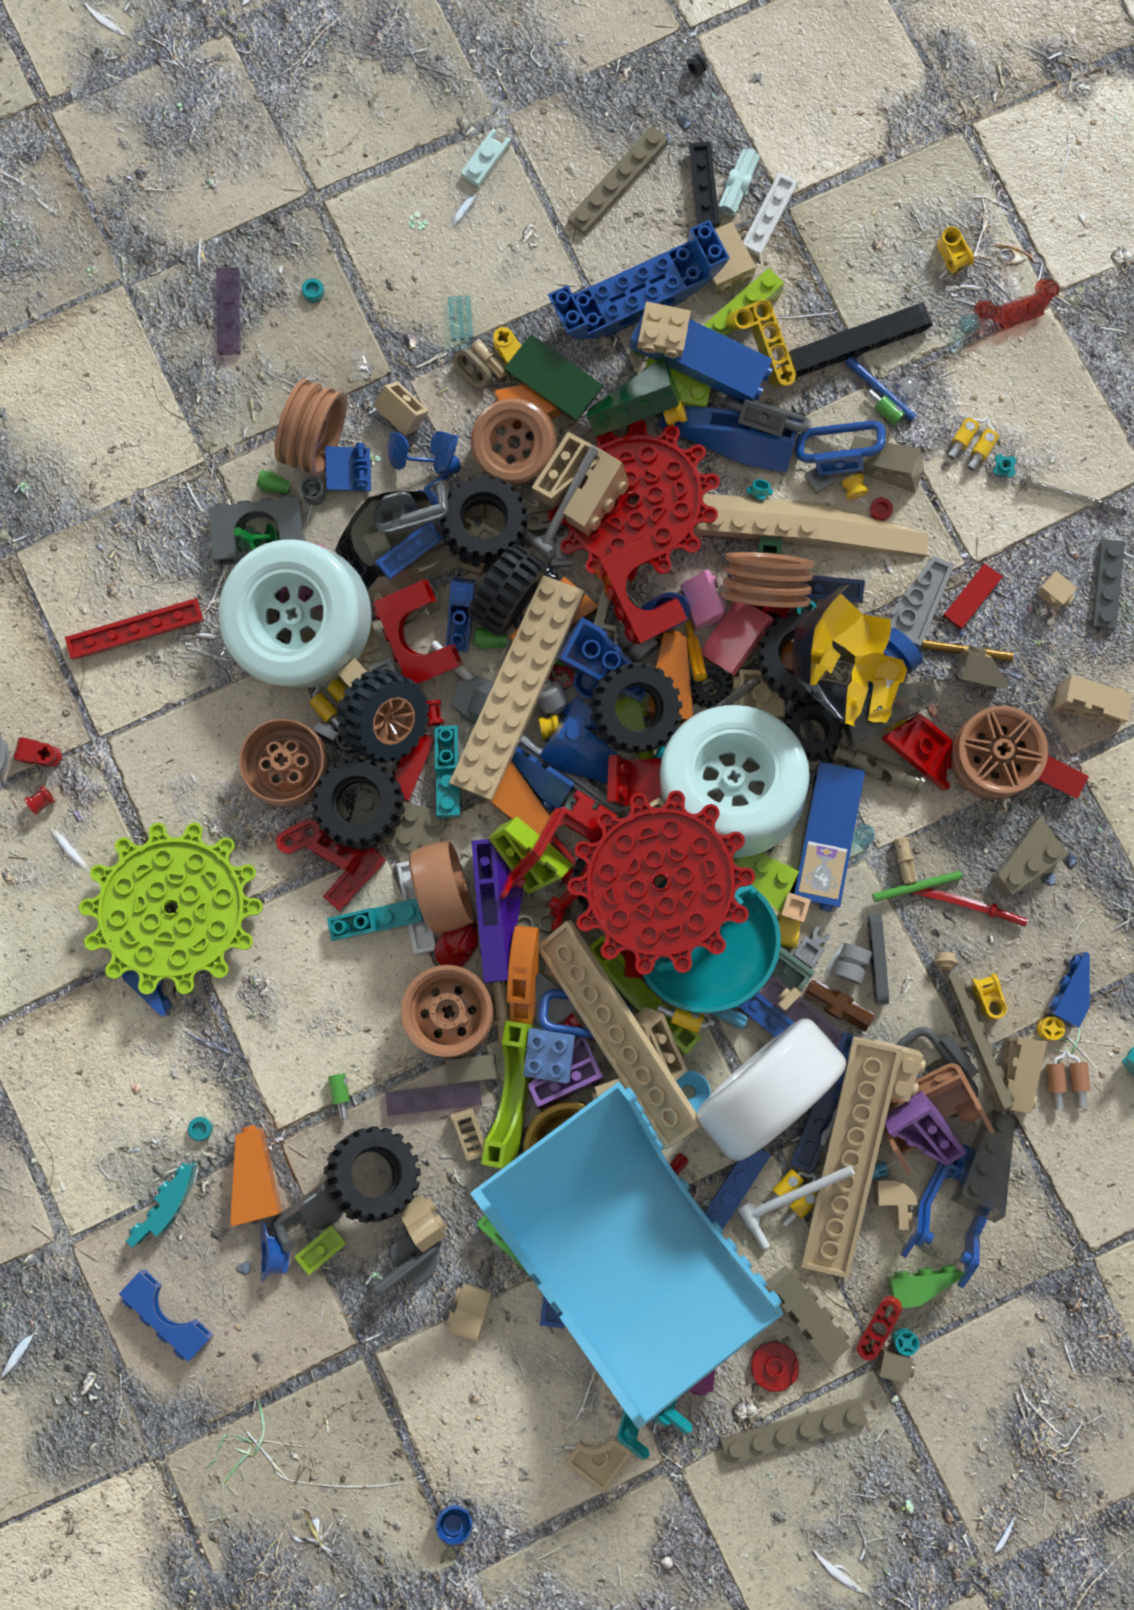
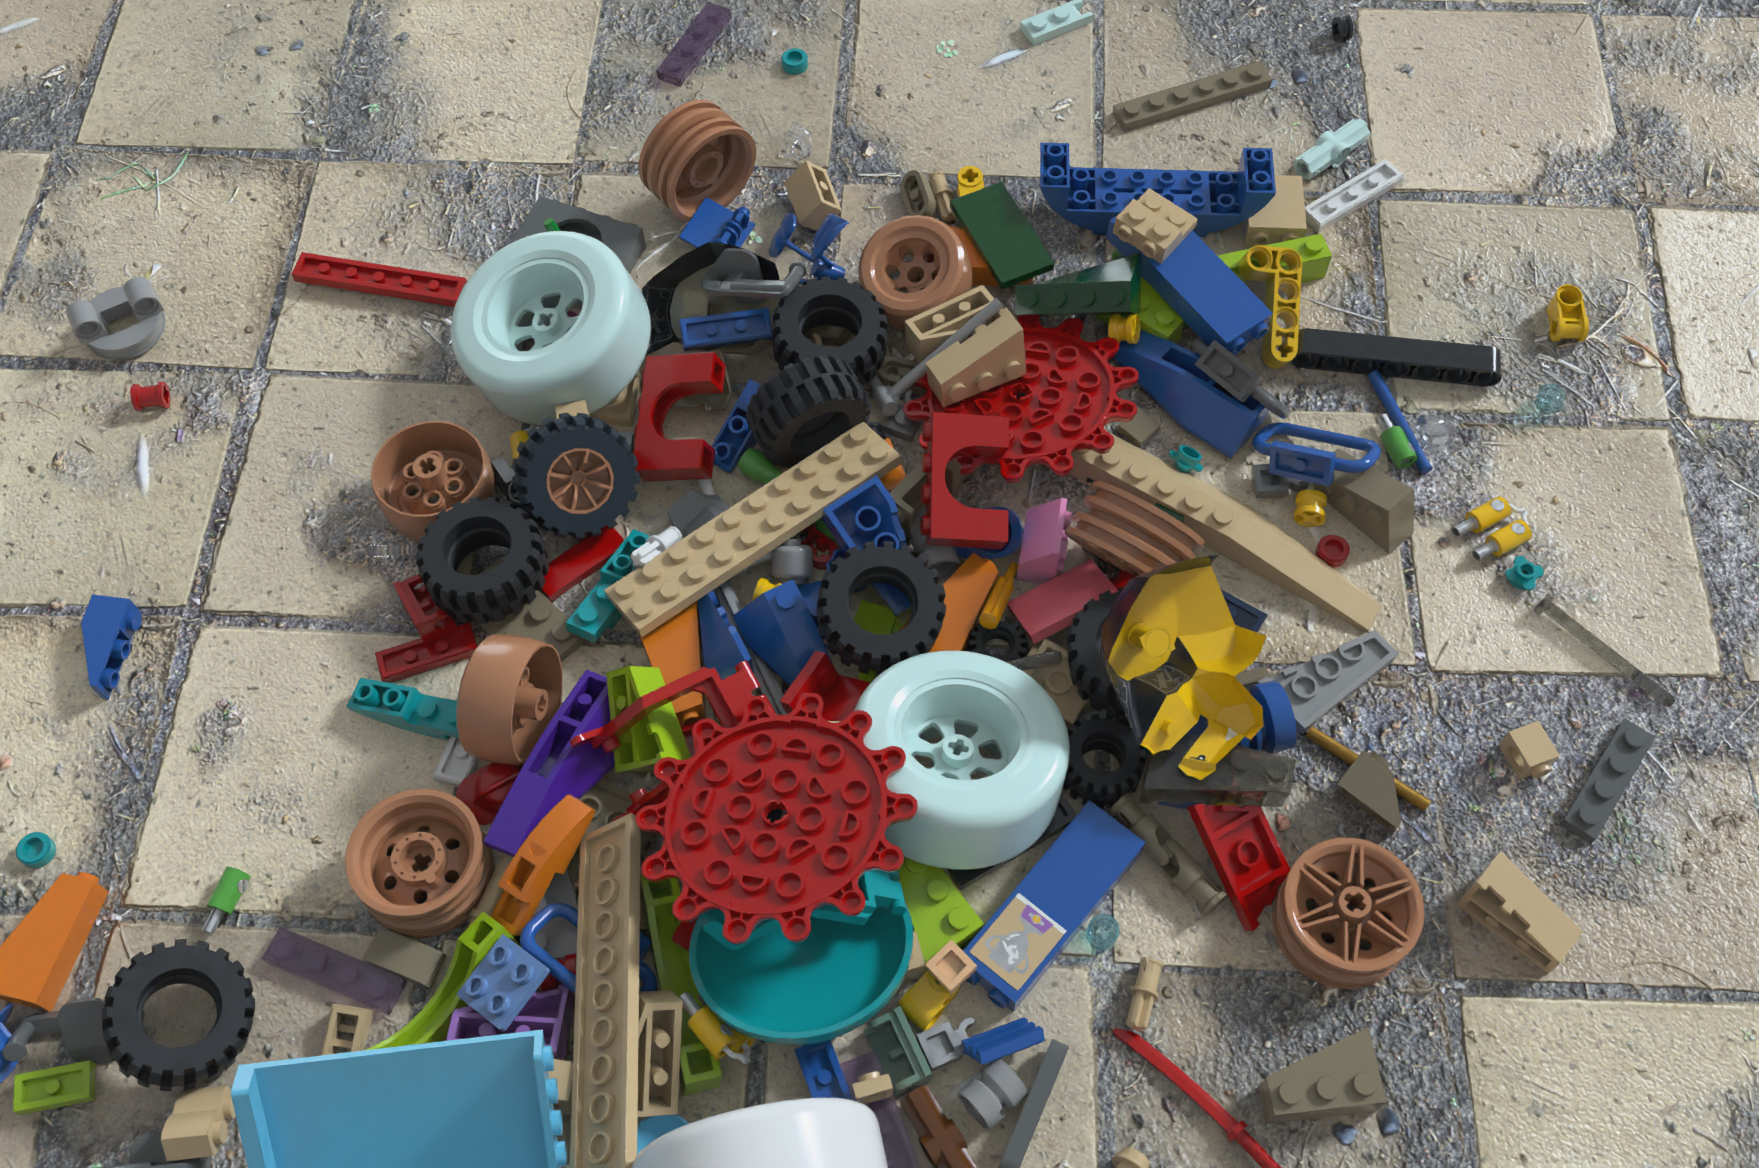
camera: 30 degrees right, 20 degrees down
red piece [13,737,62,767] -> none
lime plate [78,822,263,995] -> none
bright green cone [256,469,291,495] -> none
red plate [276,820,321,854] -> none
dark grey wheel [301,477,326,506] -> none
red bush [425,700,444,727] -> none
clear light blue tile [448,295,474,342] -> none
black plate [688,141,719,227] -> none
medium azure axle [711,1009,748,1029] -> none
bright green bar [872,870,963,902] -> none
red tile [942,563,1003,630] -> none
clear red plate [974,278,1059,329] -> none
red hinge [1038,756,1089,799] -> none
none -> white axle [631,526,683,568]
none -> blue tile [961,1017,1045,1065]
none -> dark tan tile [1117,407,1161,448]

